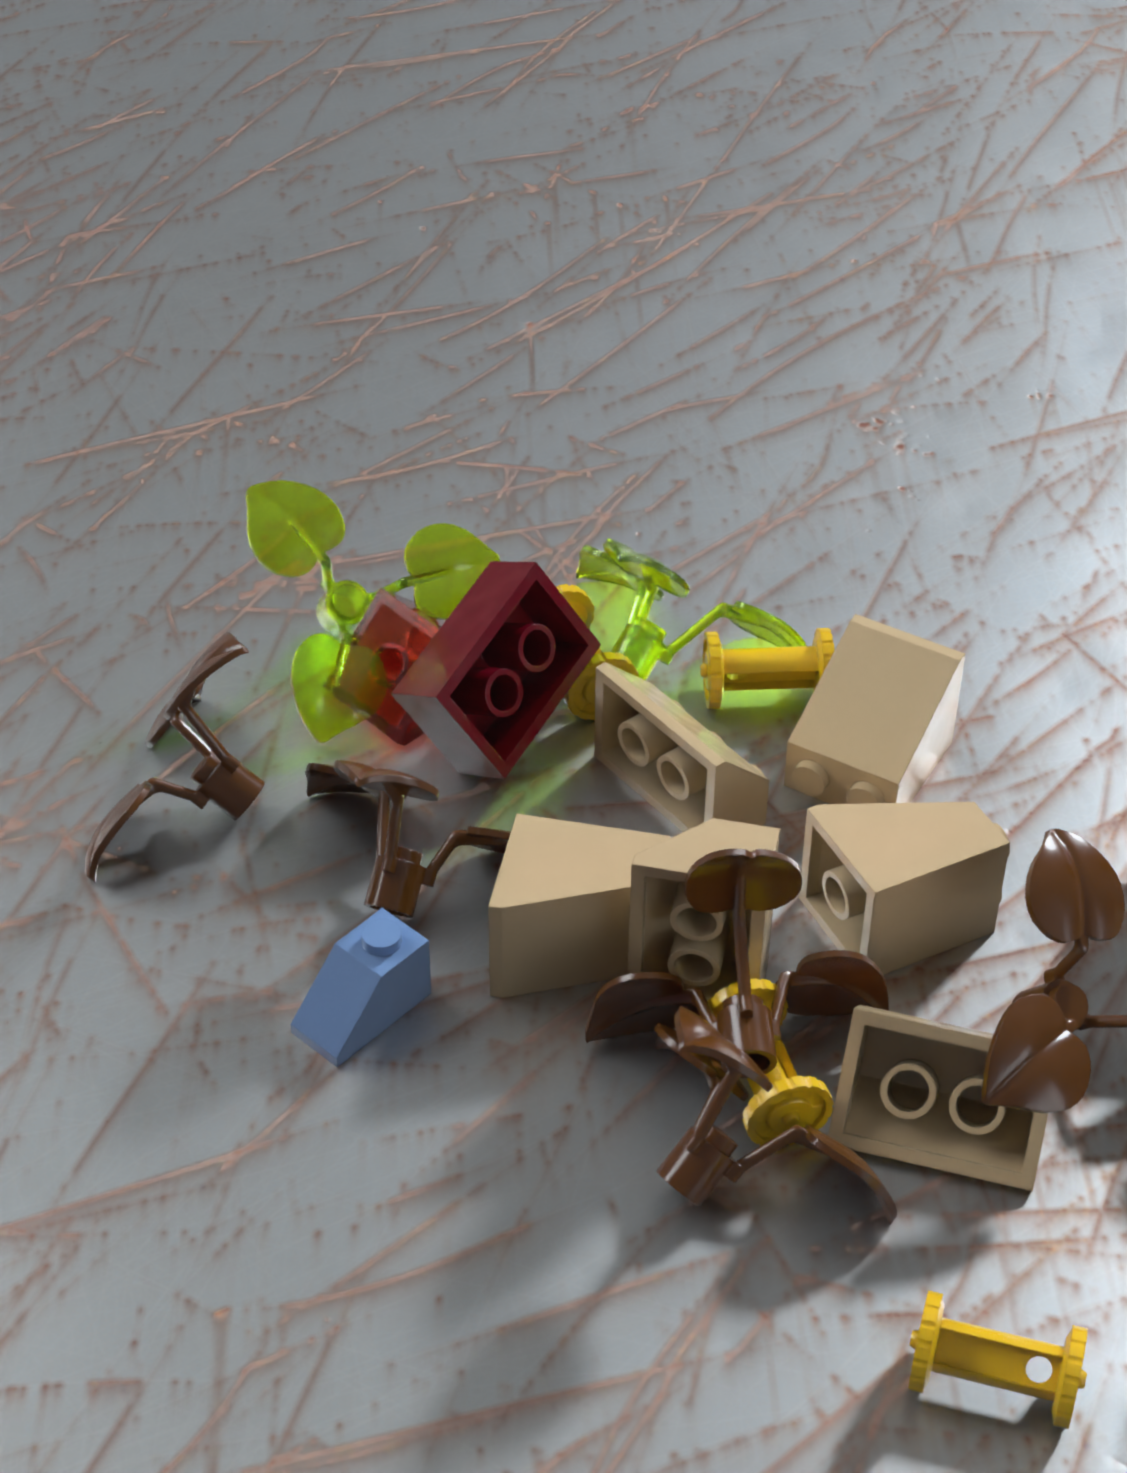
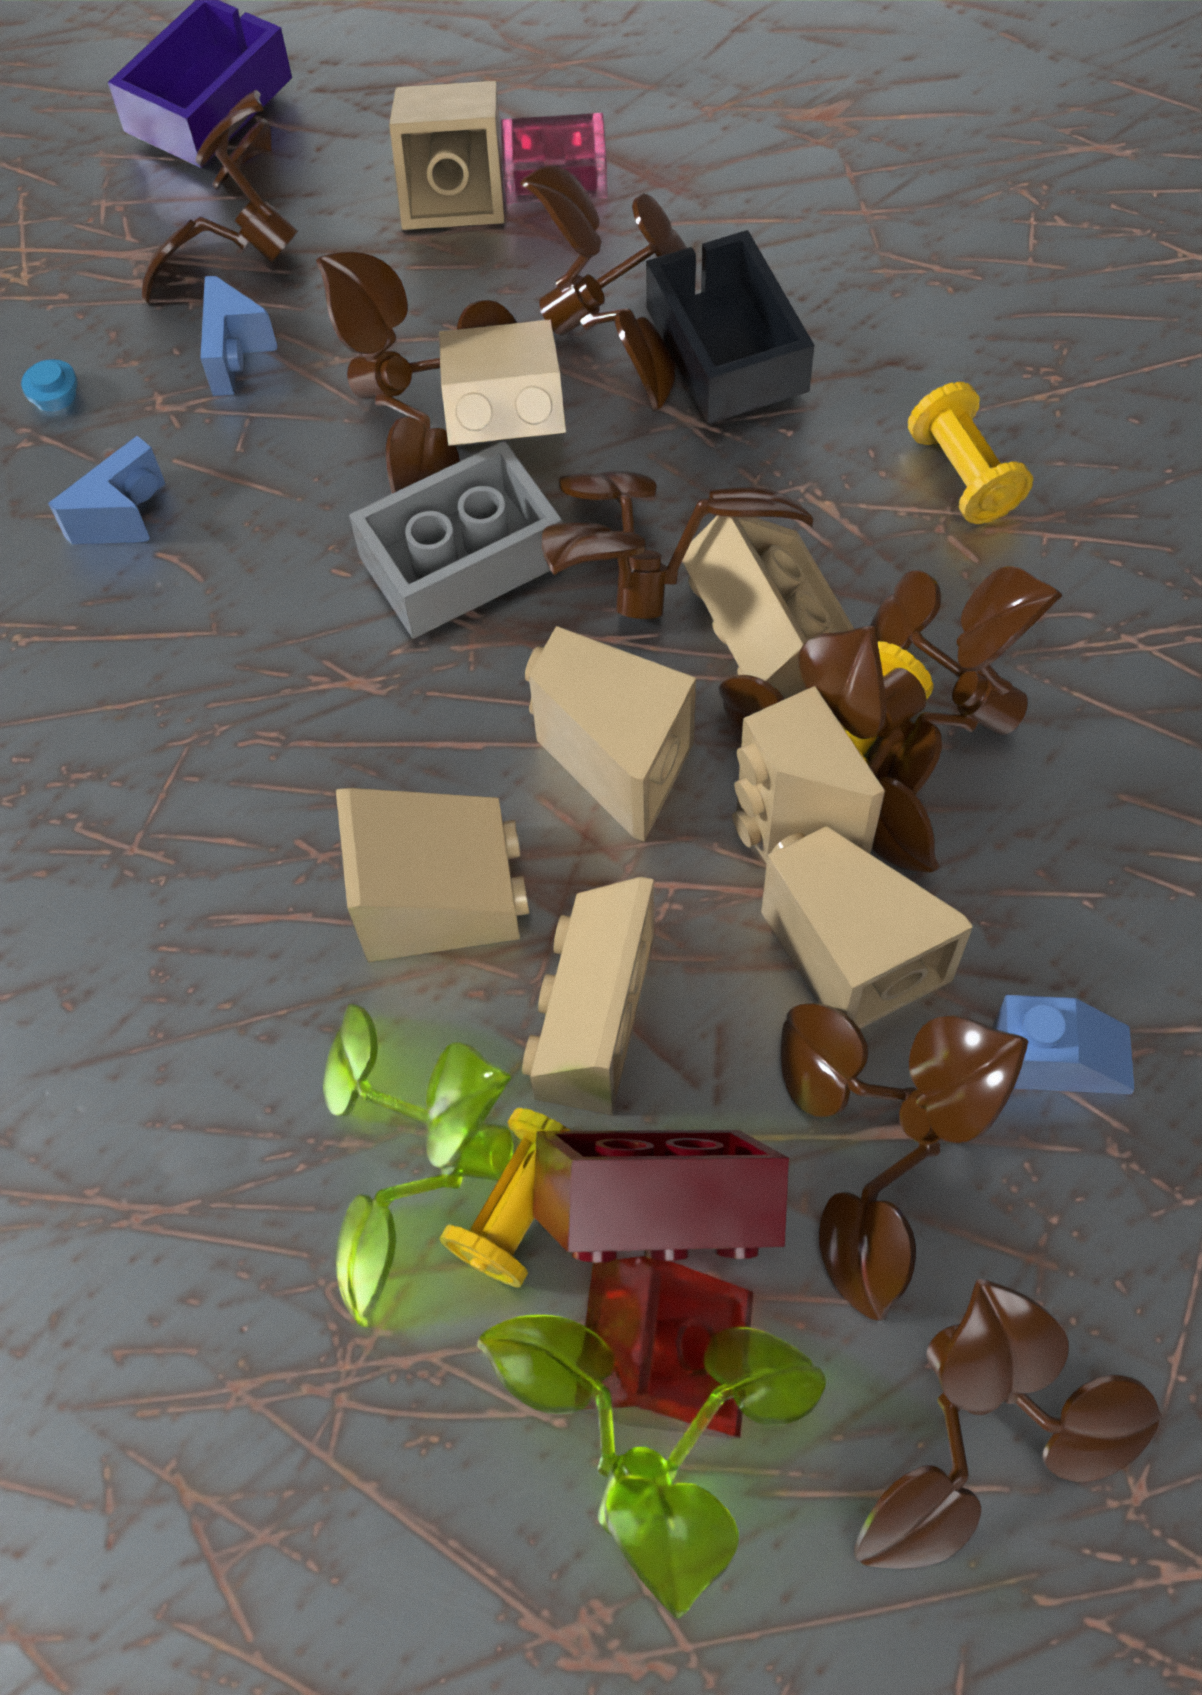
camera: 125 degrees left, 20 degrees up
yellow hose [700,628,835,709] -> none

